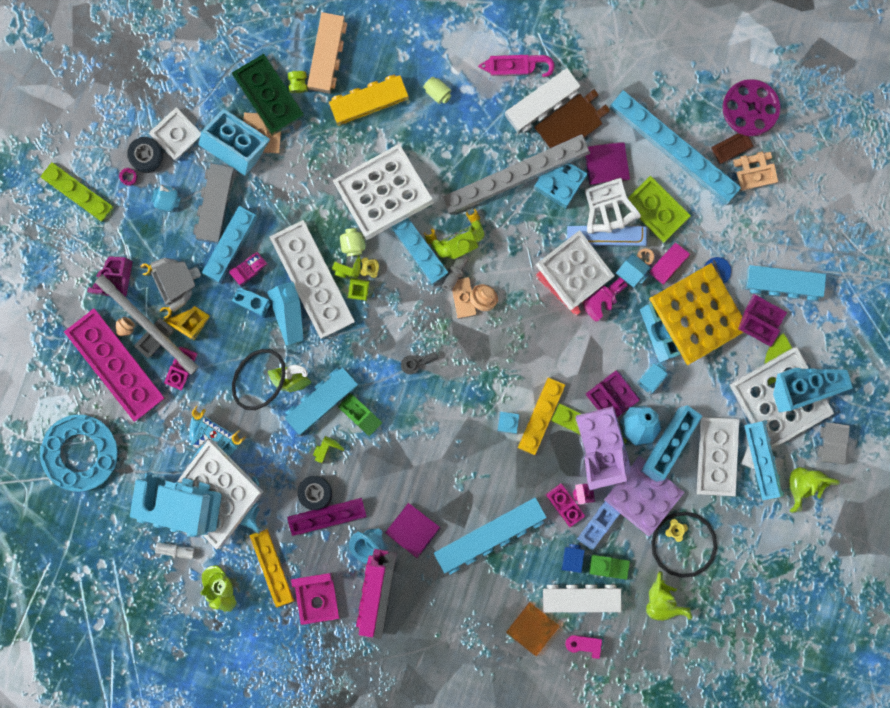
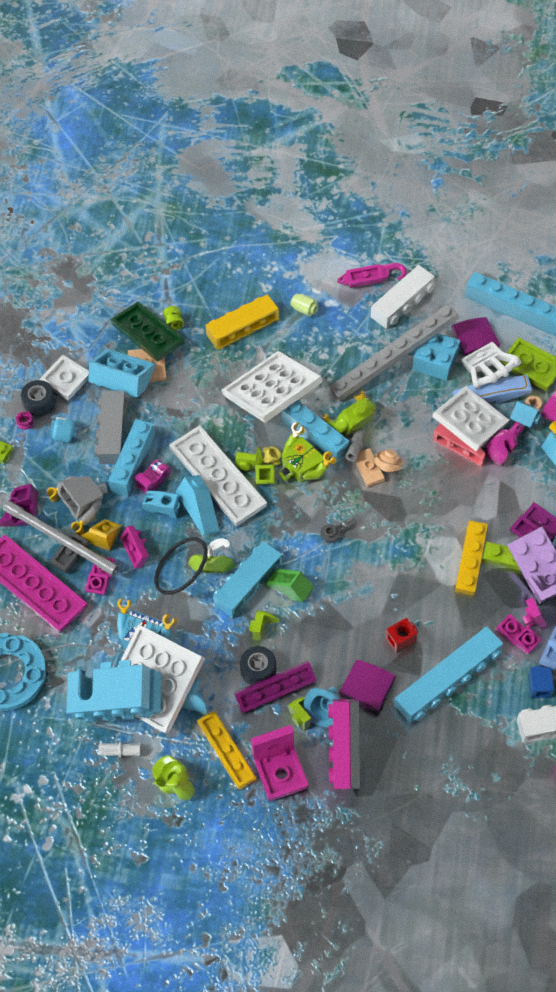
camera: 10 degrees left, 25 degrees down
light nougat plate [116,316,135,336] -> none
light nougat brick [307,12,347,94] -> none
yellowish green head [340,228,366,256] -> none
medium azure brick [497,412,519,434] -> none
clear orange tile [506,602,560,656] -> none
reddish brown tile [534,89,610,149] -> none
none -> dark pink plate [120,525,149,569]
none -> lime torso [279,422,337,482]
none -> lime plate [287,696,311,730]
none -> red brick [385,617,418,653]

